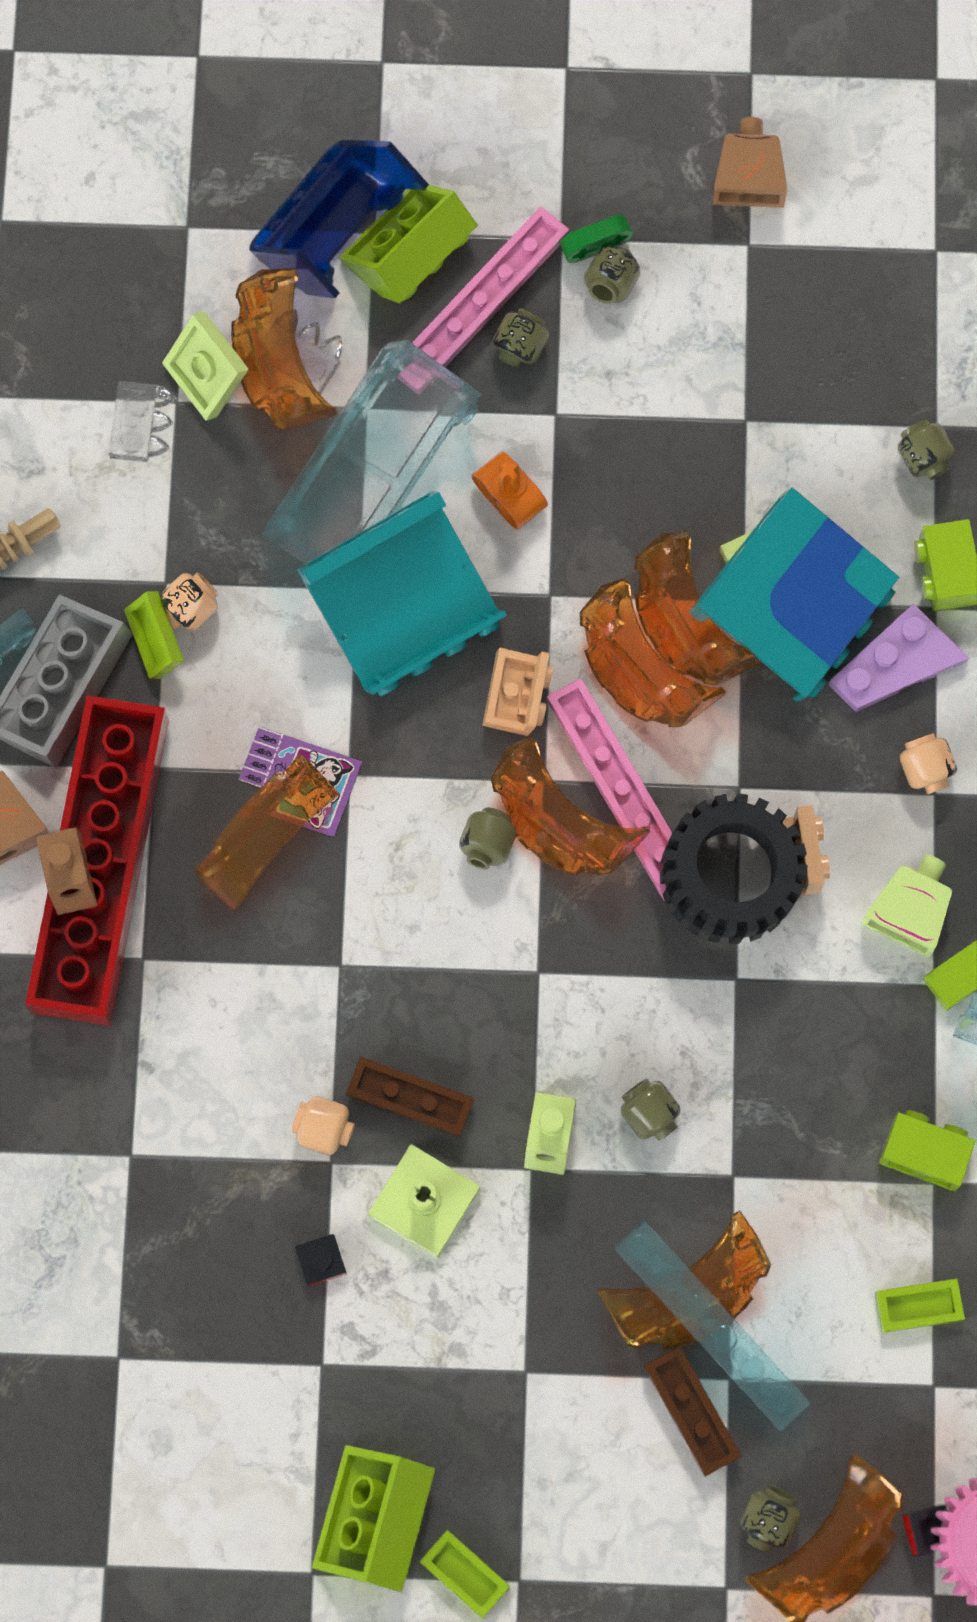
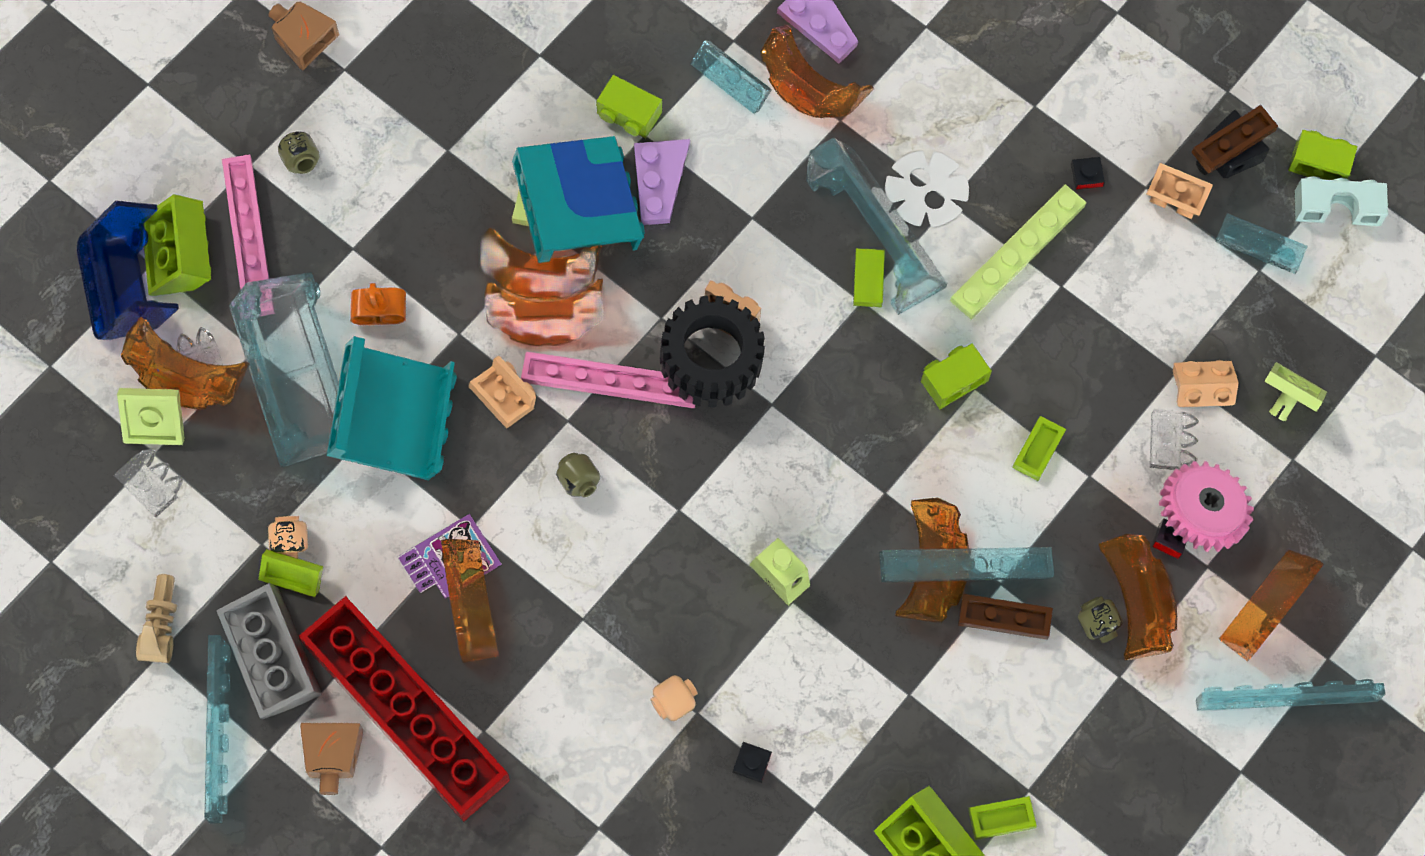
camera: 55 degrees left, 5 degrees down
medium nougat torso [36,828,97,915] -> none
reddish brown plate [346,1056,474,1138] -> none
yellowish green tile [368,1144,480,1258] -> none
clear orange windscreen [491,737,650,875] -> none
olive head [493,308,549,368] -> none
green beam [559,215,633,263] -> none
olive head [621,1078,681,1141] -> none
yellowish green torso [861,855,952,958] -> none
olive head [898,420,955,480] -> none
light nougat head [900,733,957,794] -> none

